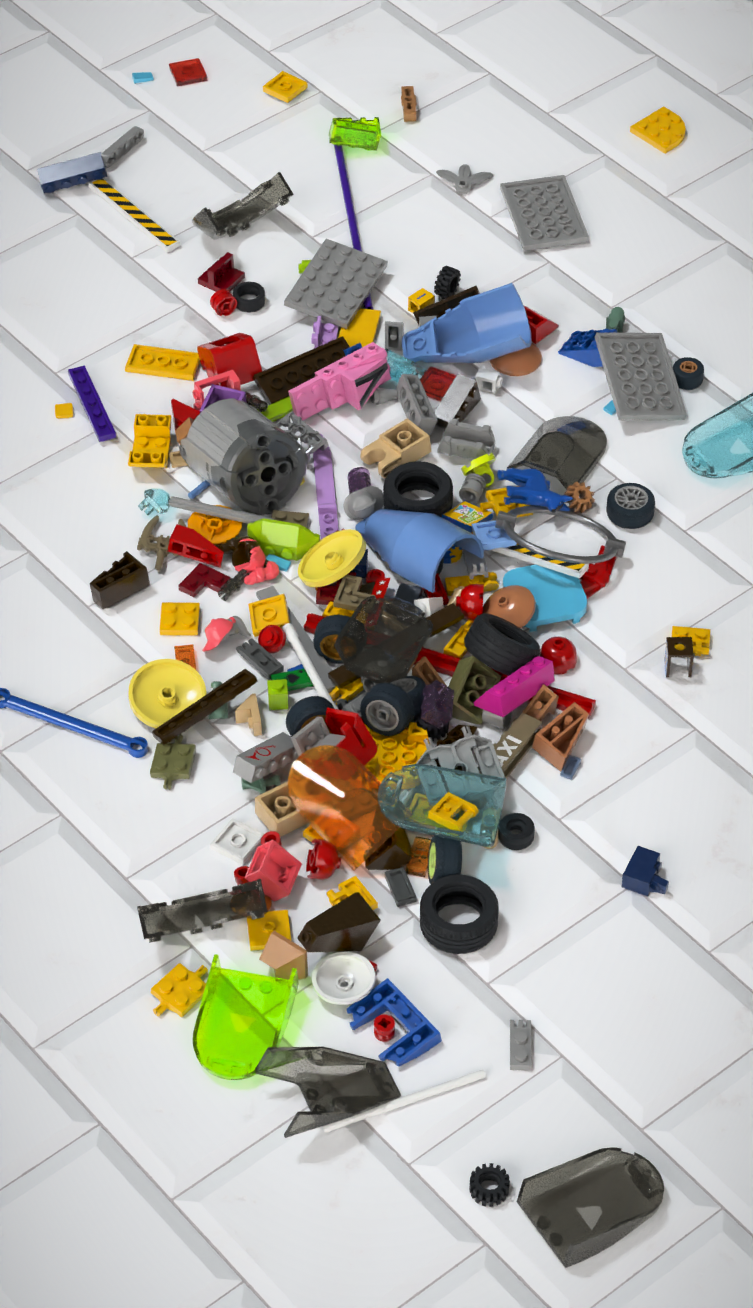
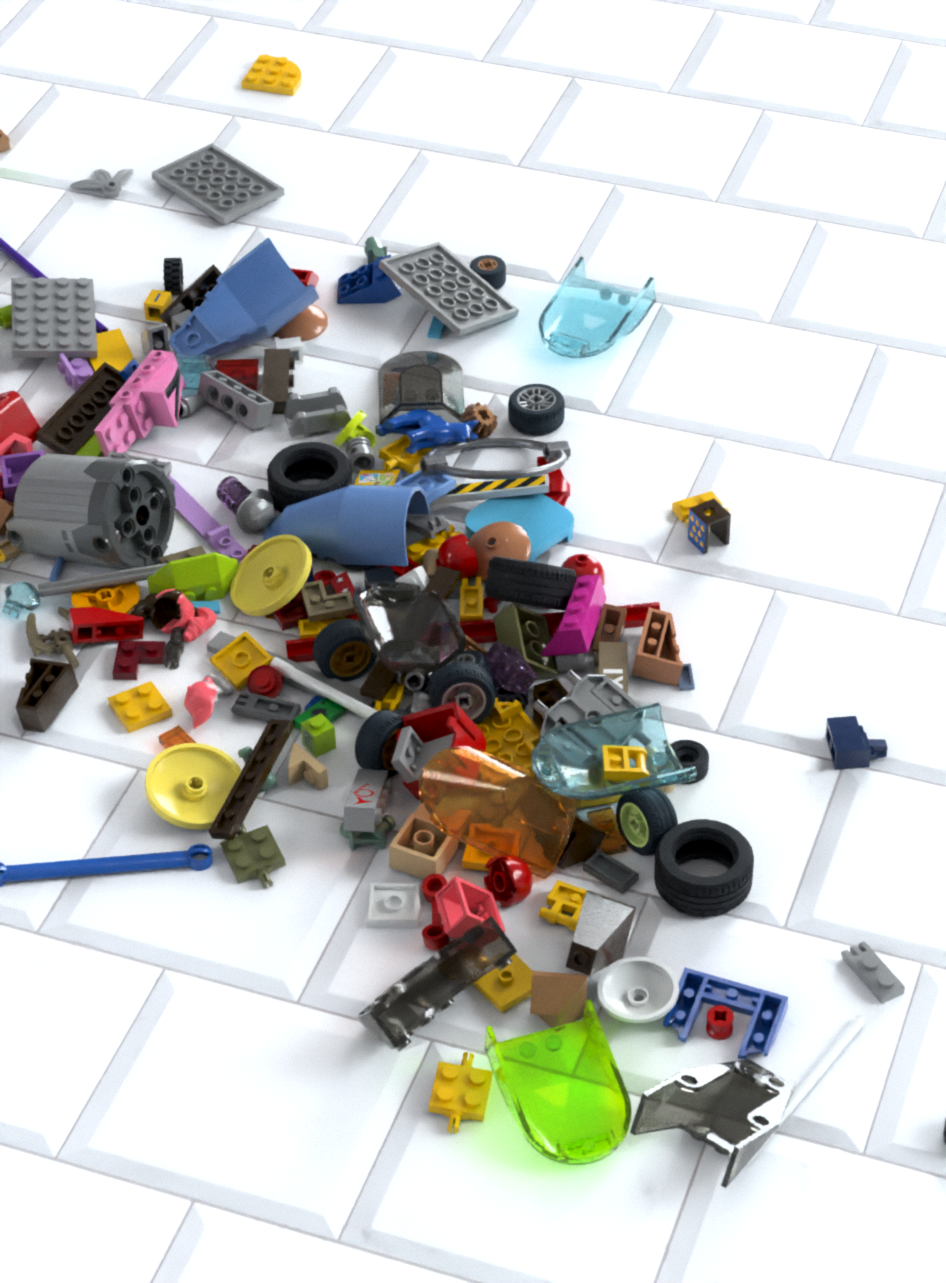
camera: 30 degrees left, 5 degrees down
tan brick [360,418,432,478] -> none

